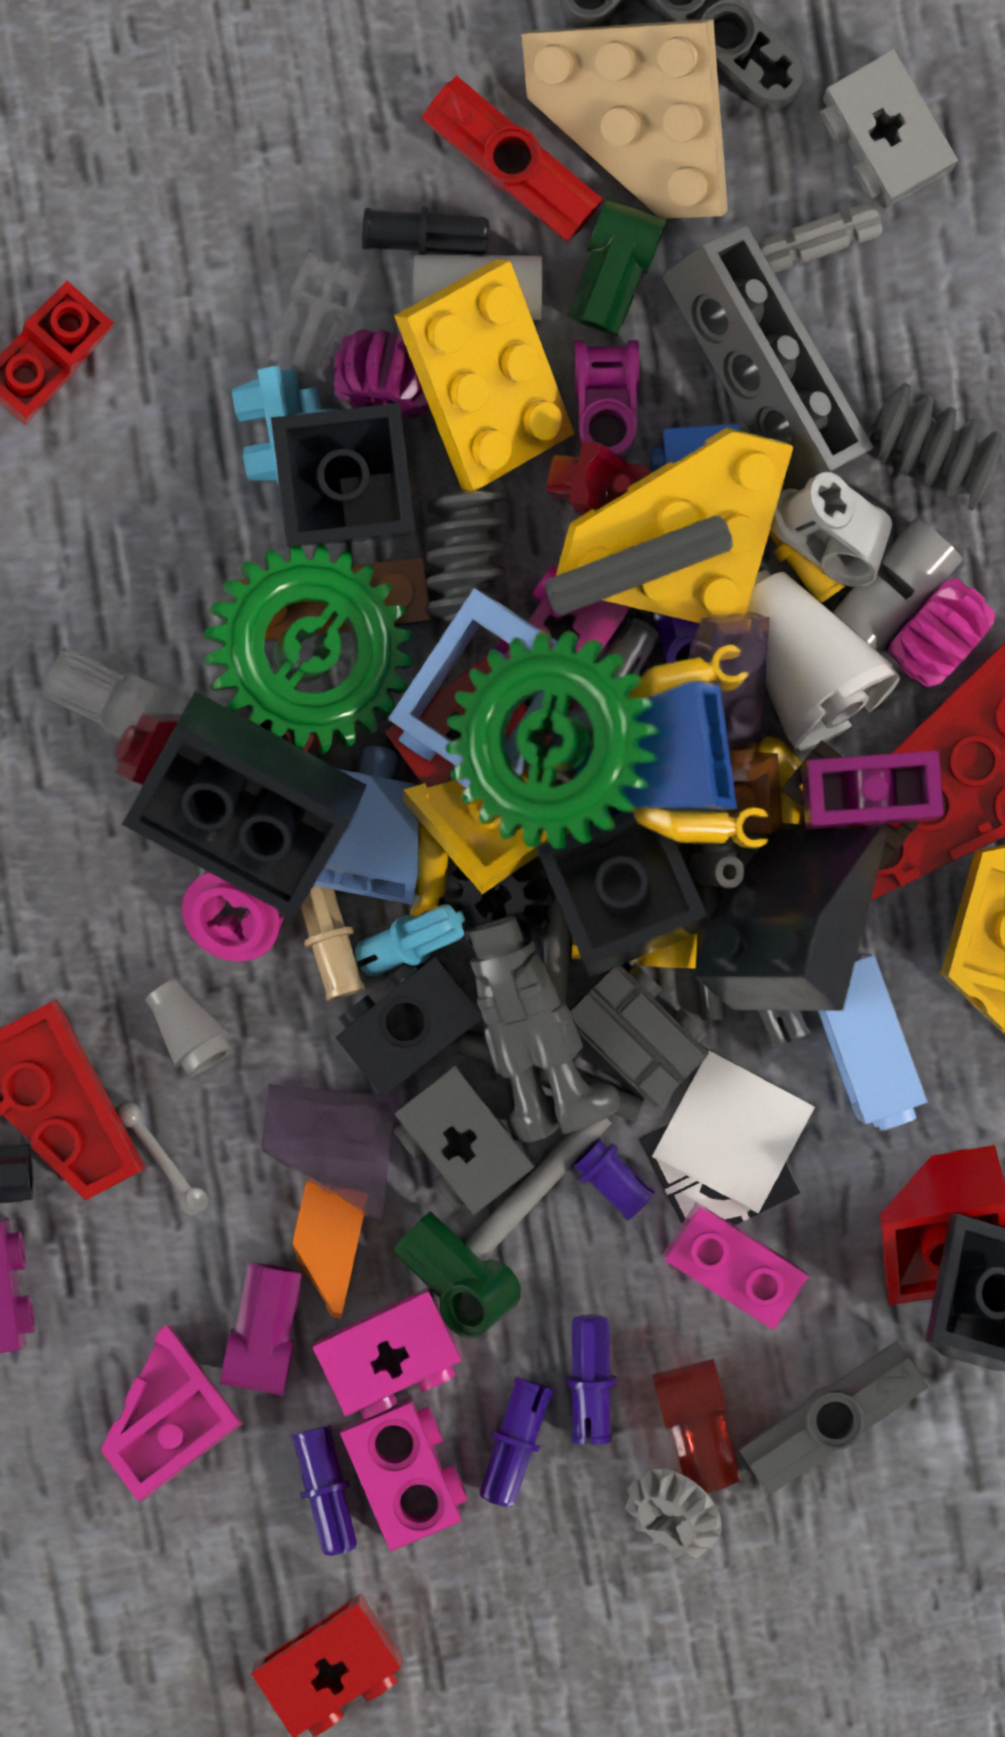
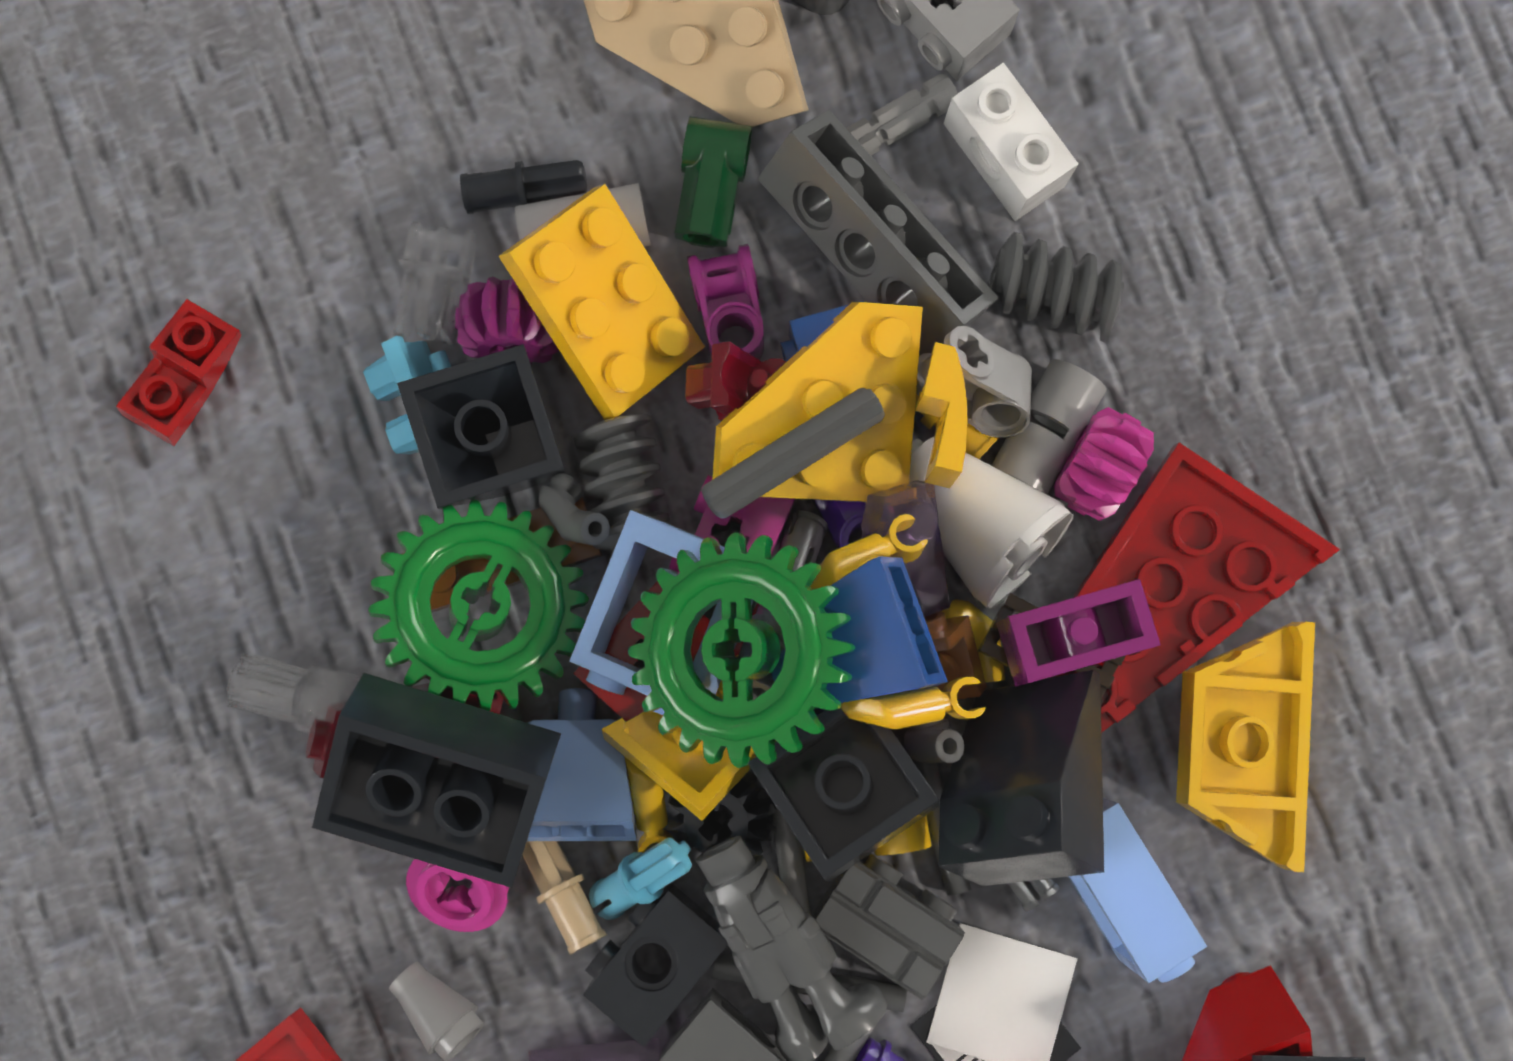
camera: 10 degrees left, 5 degrees down
red piece [421,75,603,244] -> none
none -> dark grey arm [539,473,610,545]
none -> yellow slope [915,342,968,489]
none -> white brick [943,62,1078,221]

